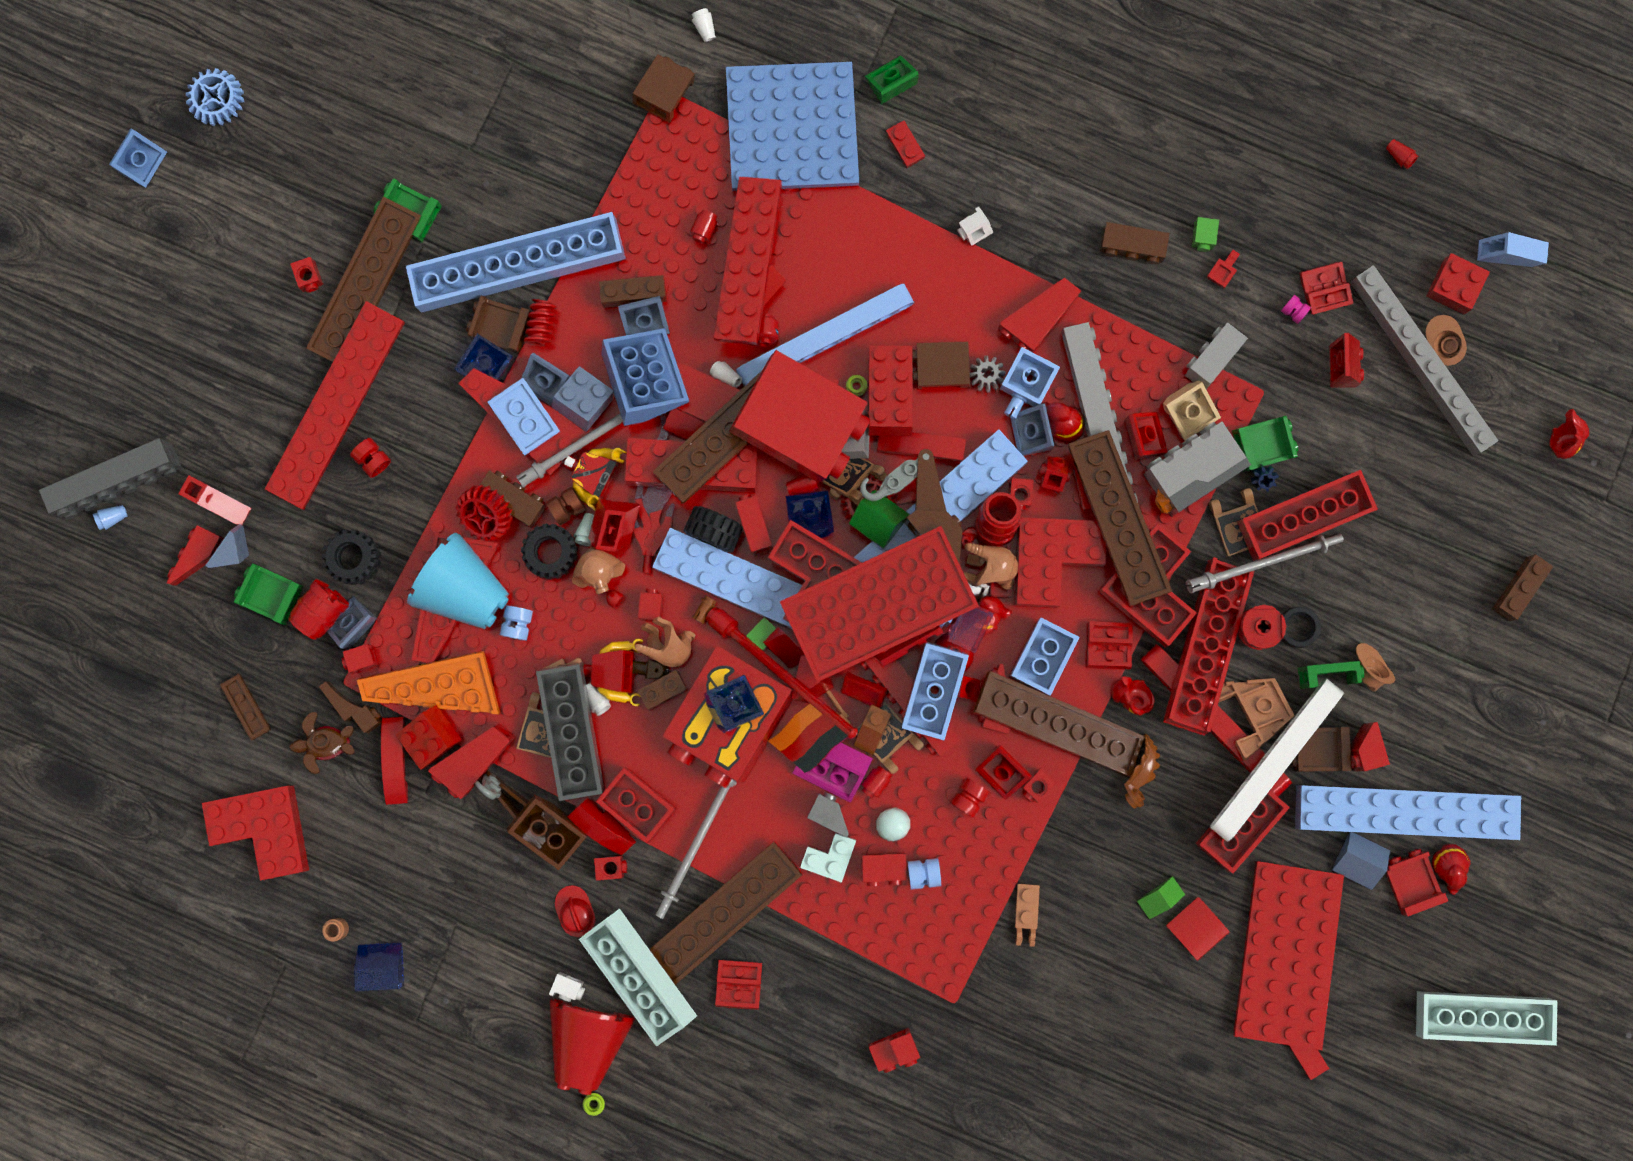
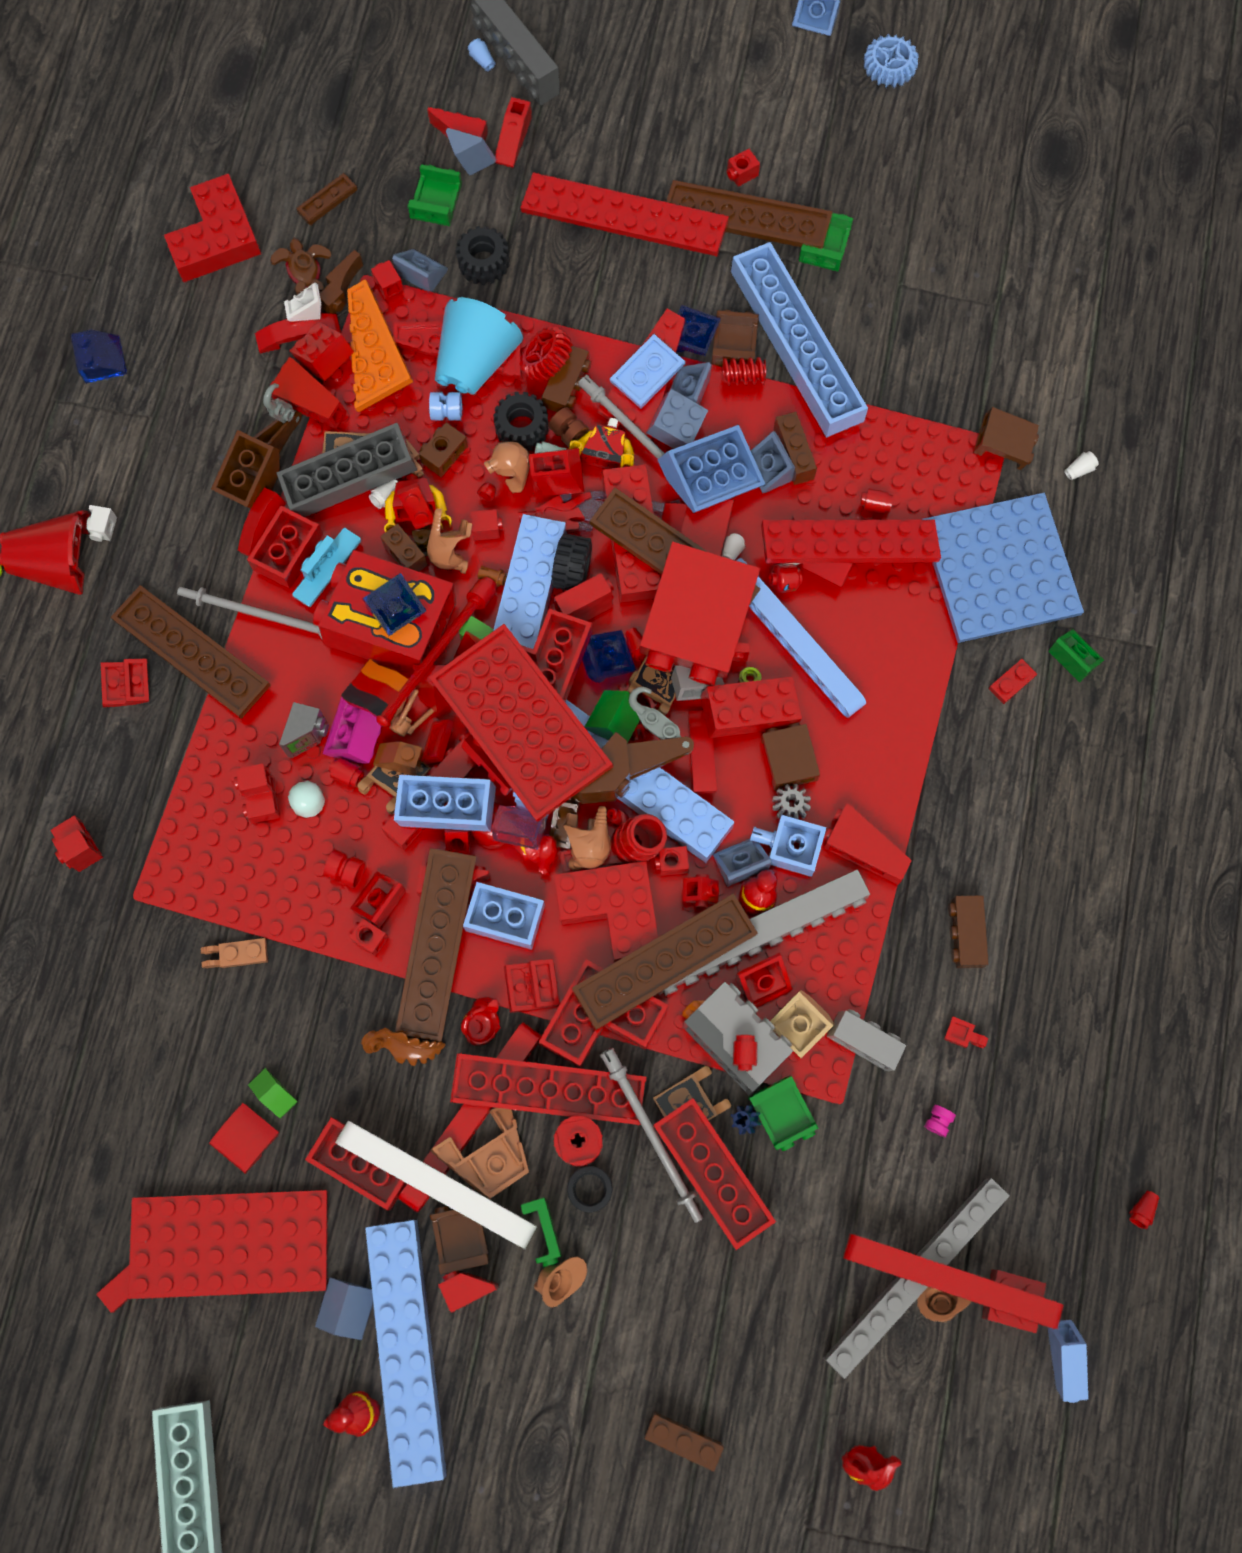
camera: 75 degrees right, 10 degrees down
red piece [289,579,349,640] -> none
nougat brick [322,918,349,941] -> none
red wheel [350,437,391,478] -> none
red piece [555,885,596,937] -> none
light aqua brick [579,909,697,1046] -> none
red brick [594,856,627,880] -> none
light aqua brick [800,833,856,882] -> none
light blue wheel [907,858,941,890] -> none
white brick [957,207,993,246] -> none
bright green brick [1192,217,1219,252] -> none
red slope [1299,261,1354,315] -> none
red slope [1329,333,1364,388] -> none
red panel [1386,849,1448,917] -> none
none -> white slope [284,283,321,321]
none -> medium azure bracket [292,528,361,607]
none -> red plate [397,482,434,530]
none -> reddish brown brick [419,423,468,477]
none -> red brick [733,1035,758,1071]
none -> red beam [843,1234,1063,1330]

